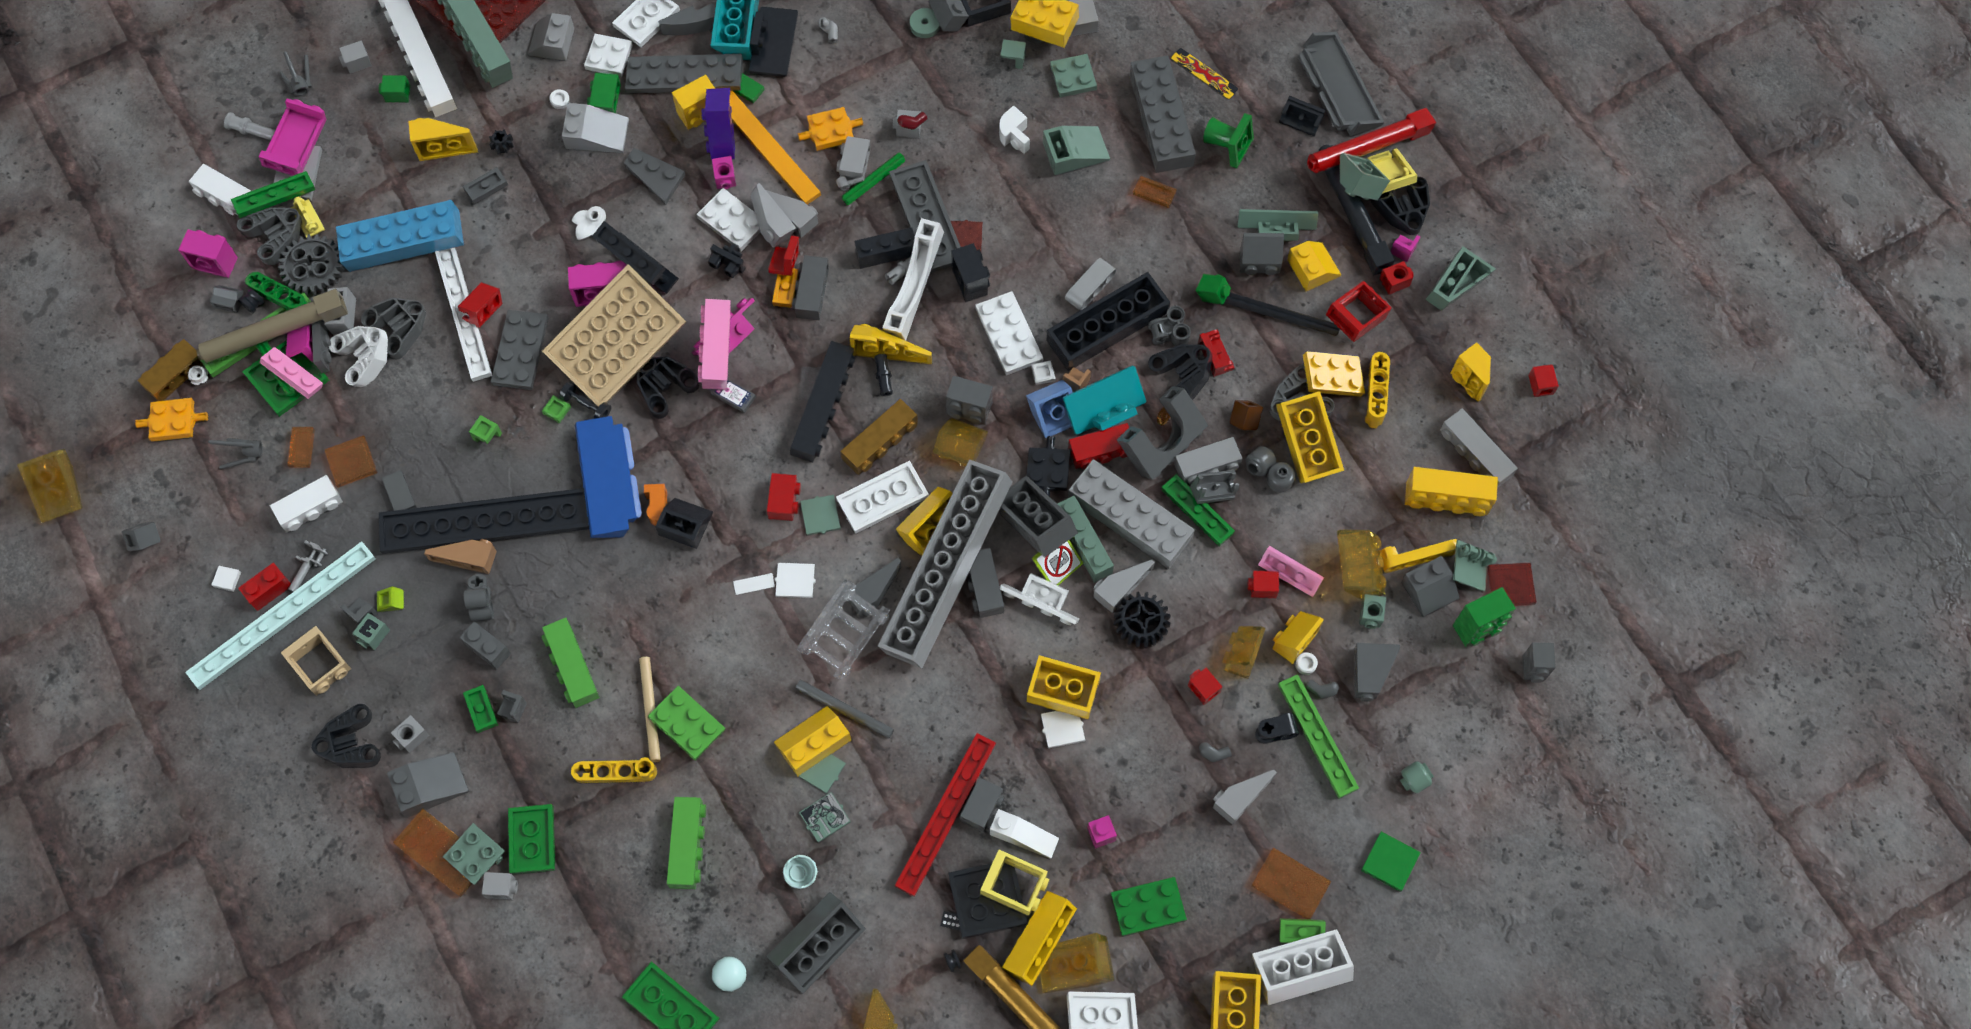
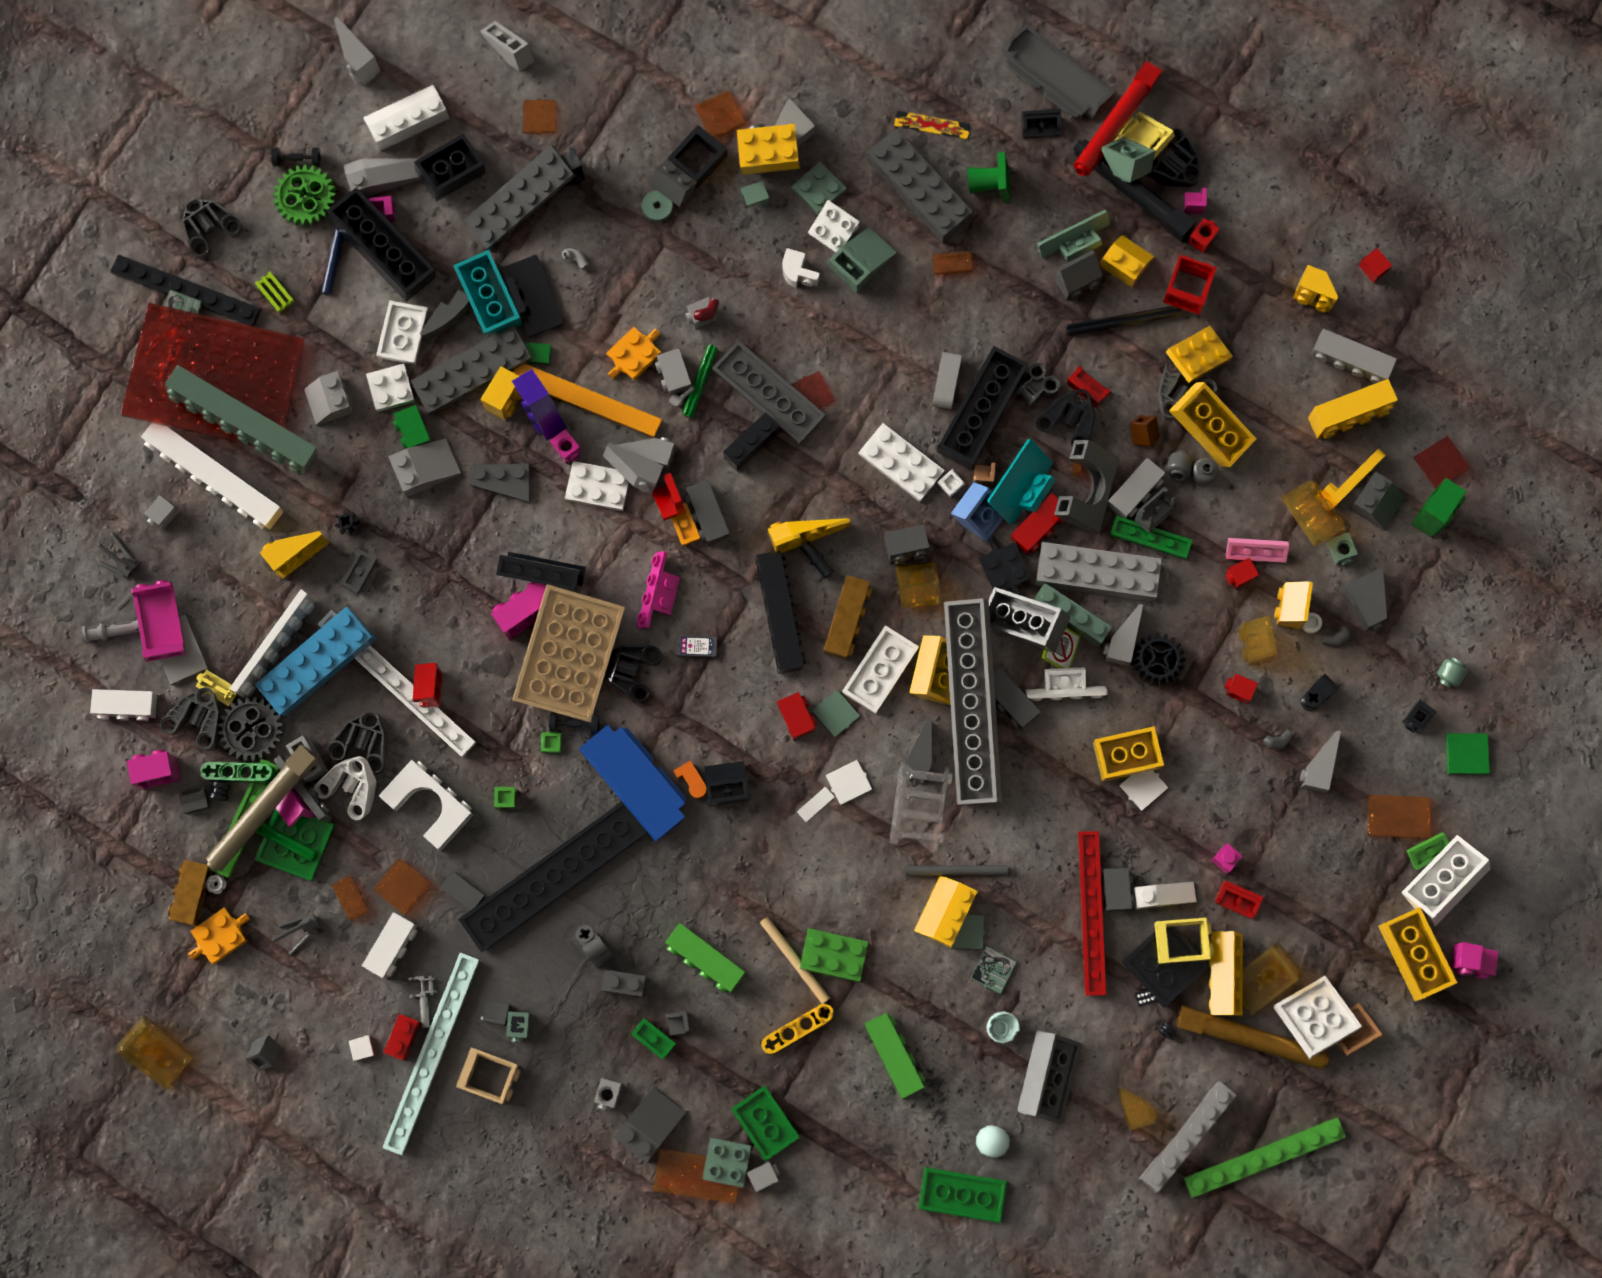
camera: 25 degrees left, 10 degrees up
green plate [231,171,315,218] -> none
bright pink plate [260,347,323,399] -> none
black connector [311,704,381,768] -> none
lime slope [377,586,404,612] -> none
green brick [379,75,411,103] -> none
medium nougat slope [424,539,497,574] -> none
dark grey plate [491,310,549,390] -> none
white tile [550,89,569,109] -> none
white plate [572,206,606,242] -> none
bright pink brick [698,299,731,390] -> none
black hips [708,243,746,278] -> none
white arch [883,218,944,341] -> none
light grey pin [885,257,911,285] -> none
black brick [951,243,990,302] -> none
green plate [1111,877,1187,937] -> none
green brick [1196,274,1231,305] -> none
bright green plate [1278,674,1359,799] -> none
yellow beam [1364,352,1390,428] -> none
sand green wedge [1425,246,1496,311] -> none
sand green hinge [1453,540,1497,592] -> none
dark grey brick [1522,642,1556,683] -> none
none -> white plate [230,590,315,699]
none -> white arch [379,760,473,851]
none -> white hinge [808,200,860,252]
none -> red hinge [1214,880,1264,919]
none -> black window [1402,700,1437,733]

